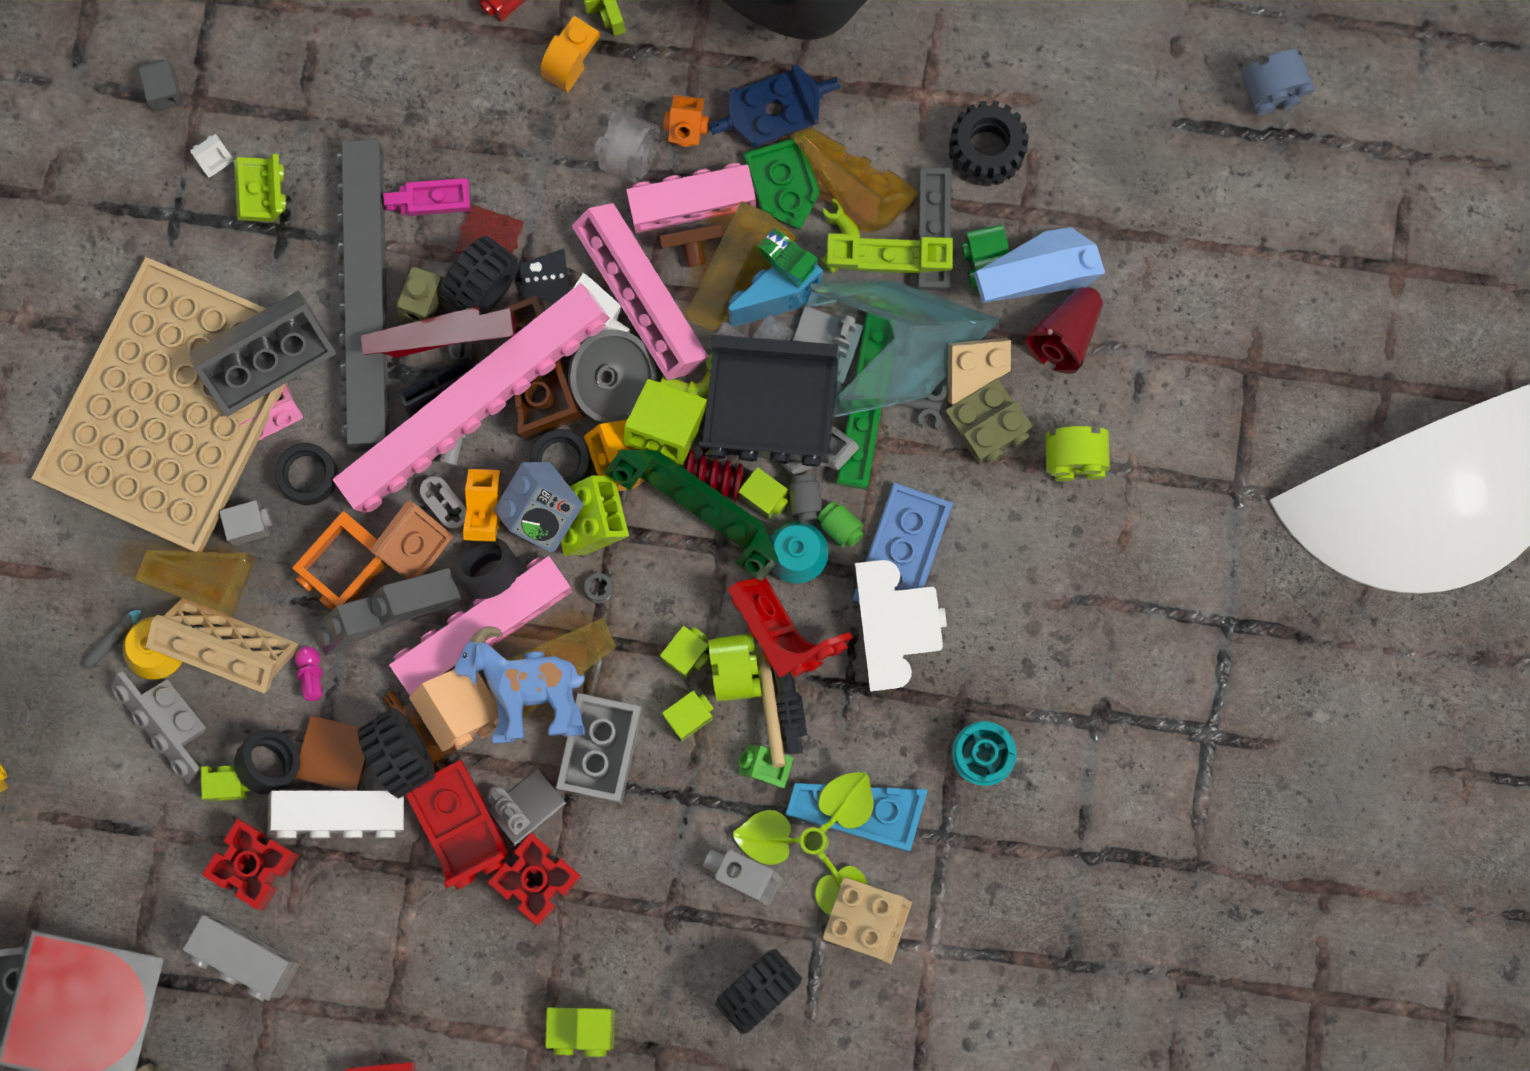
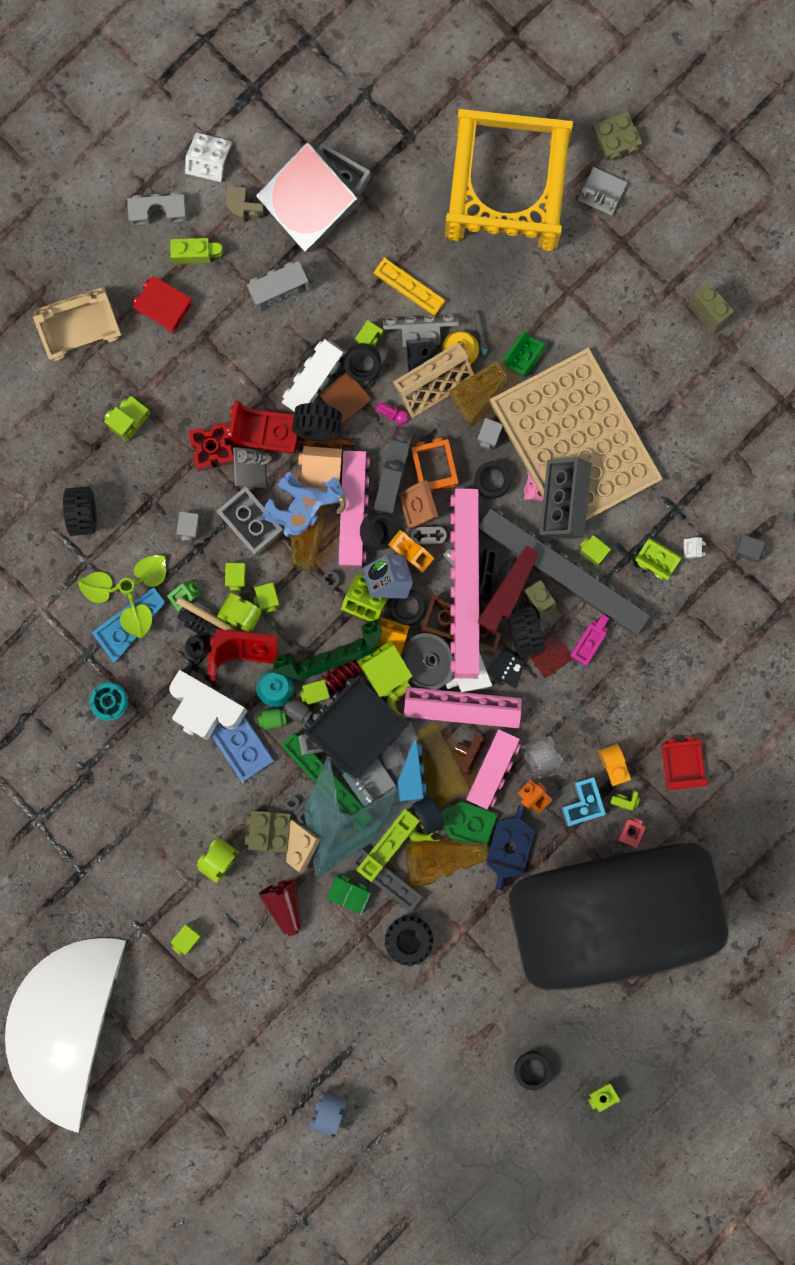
camera: 130 degrees right, 5 degrees up
red brick [202,819,299,911] -> none
light grey torso [703,850,783,907] -> none
green leg [755,228,818,288] -> none
tan bracket [823,878,912,964] -> none
light blue wedge [974,227,1105,303] -> none
none -> lime brick [170,923,202,955]
none -> light grey brick [176,512,200,542]
none -> black piece [185,635,209,659]
none -> yellow tile [373,257,446,316]
none -> black brick [406,338,436,372]
none -> black wheel [412,797,444,835]
none -> green bracket [503,330,547,378]
none -> medium azure brick [561,777,606,826]
none -> lime brick [580,535,611,566]

